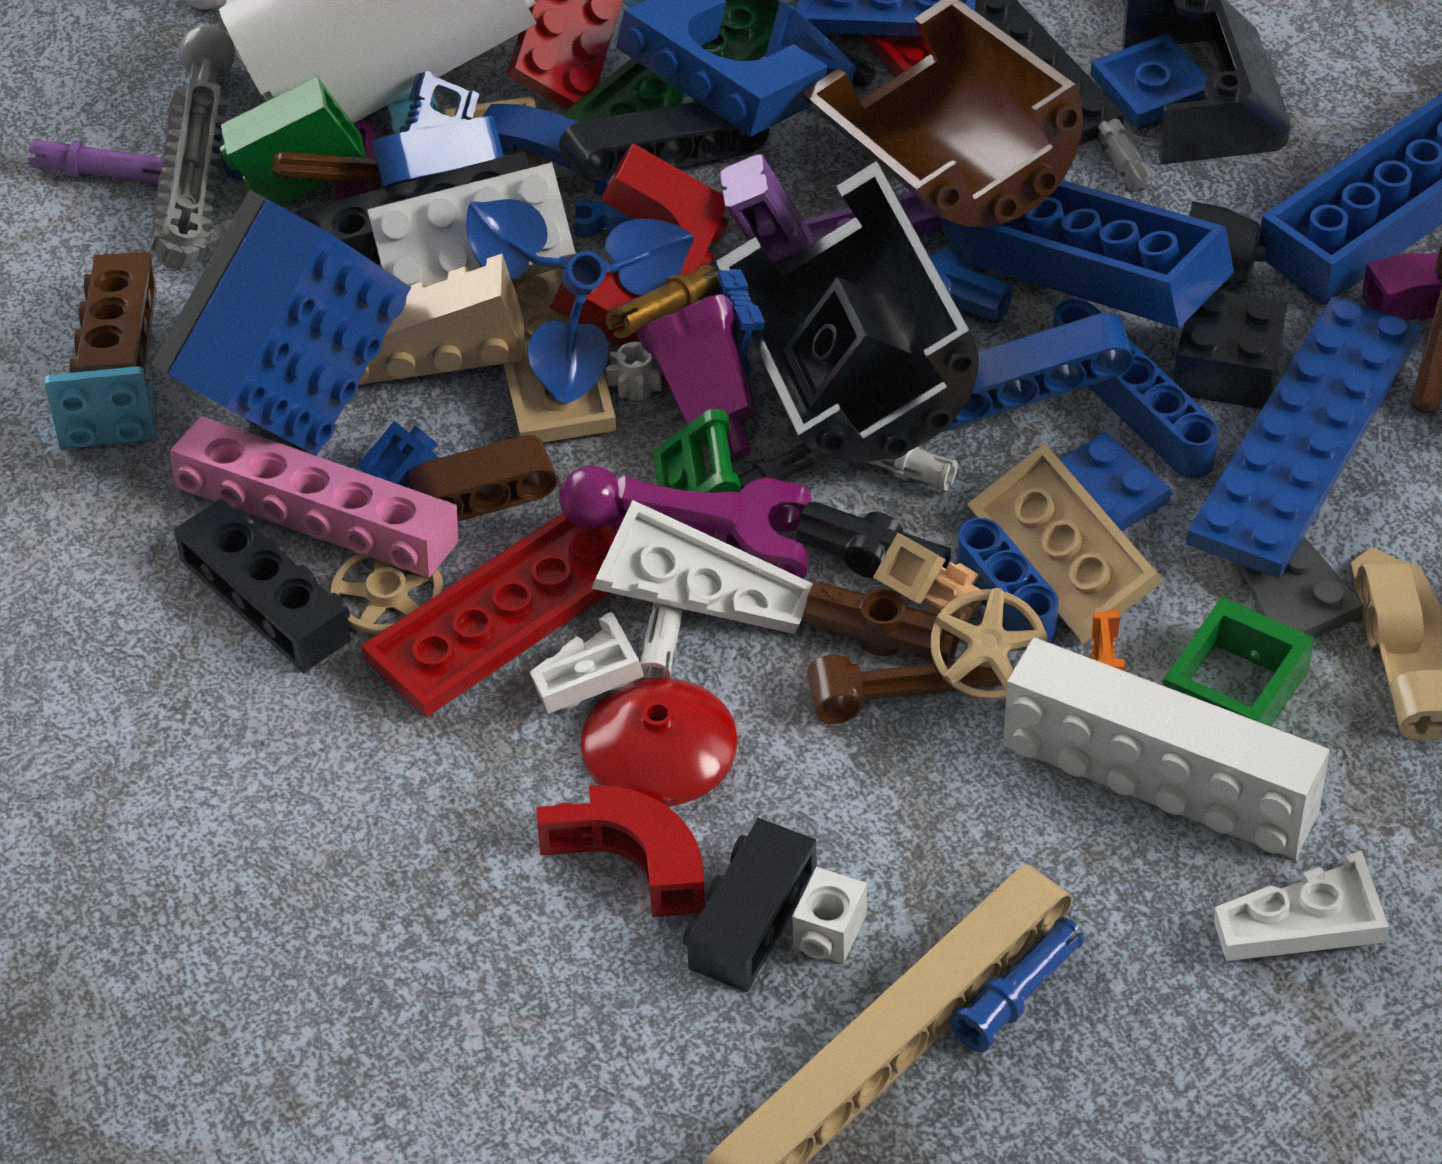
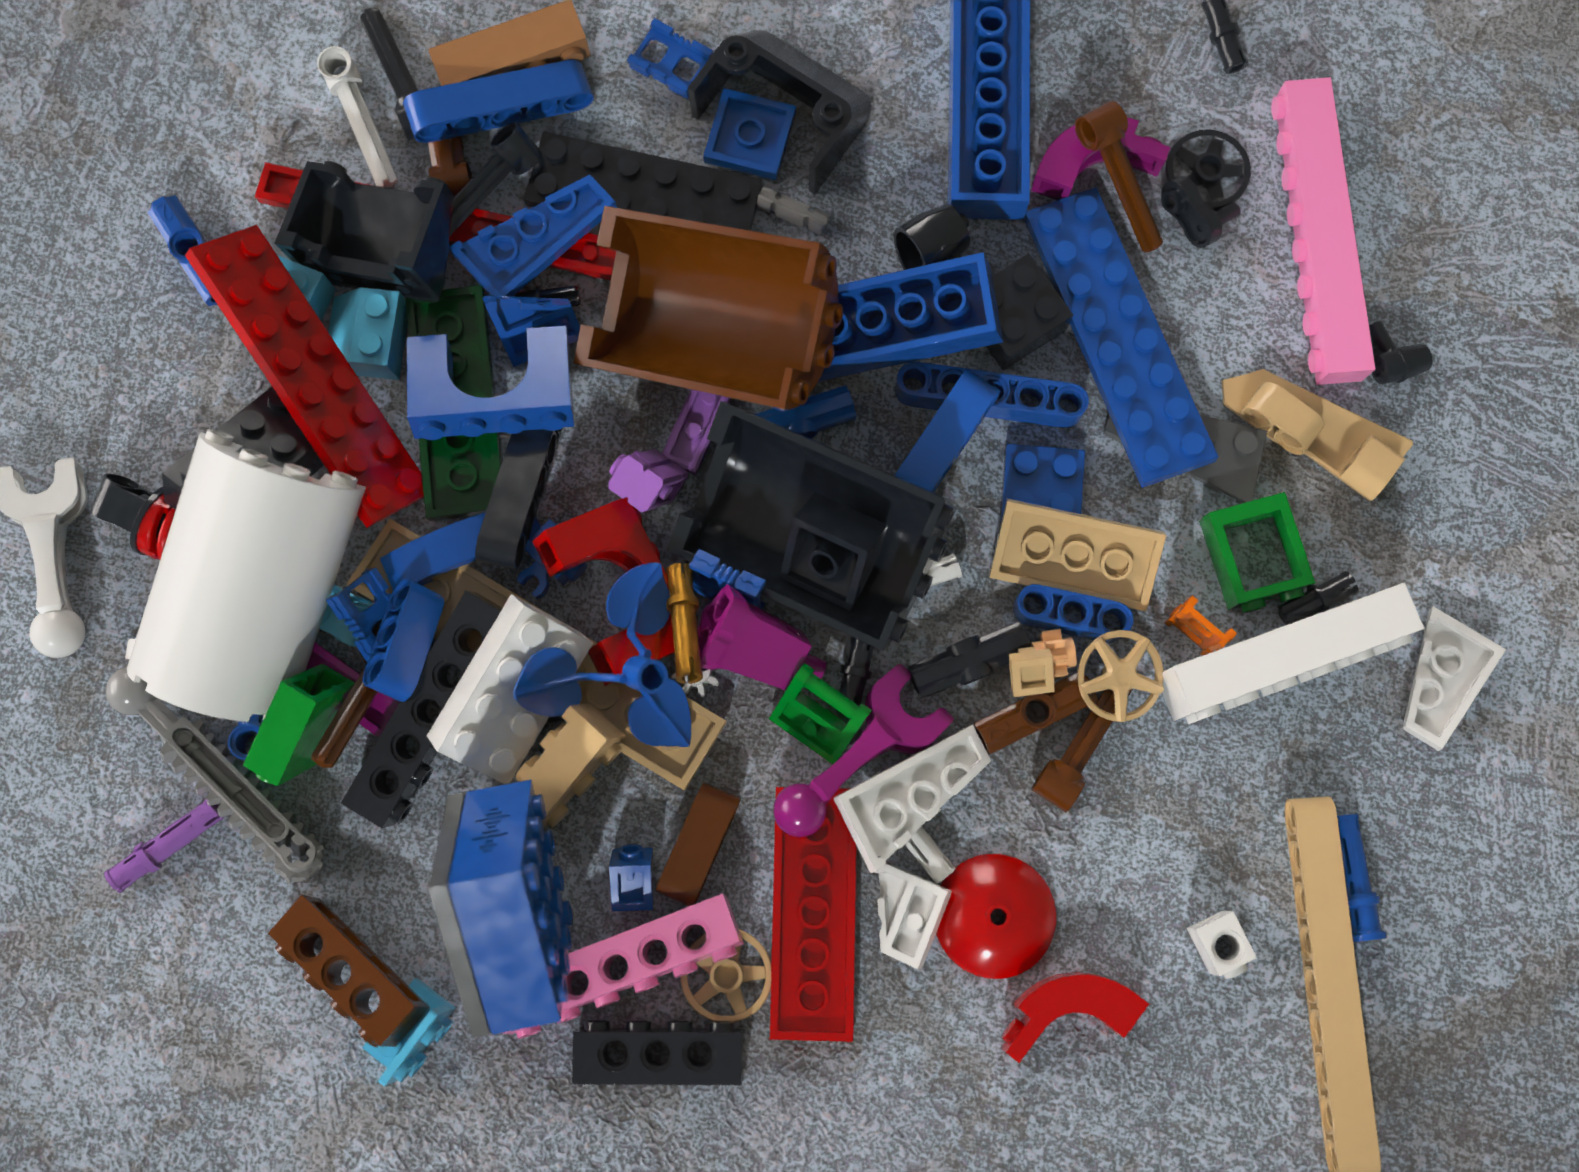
camera: 45 degrees left, 30 degrees up
black brick [683,818,817,992] -> none

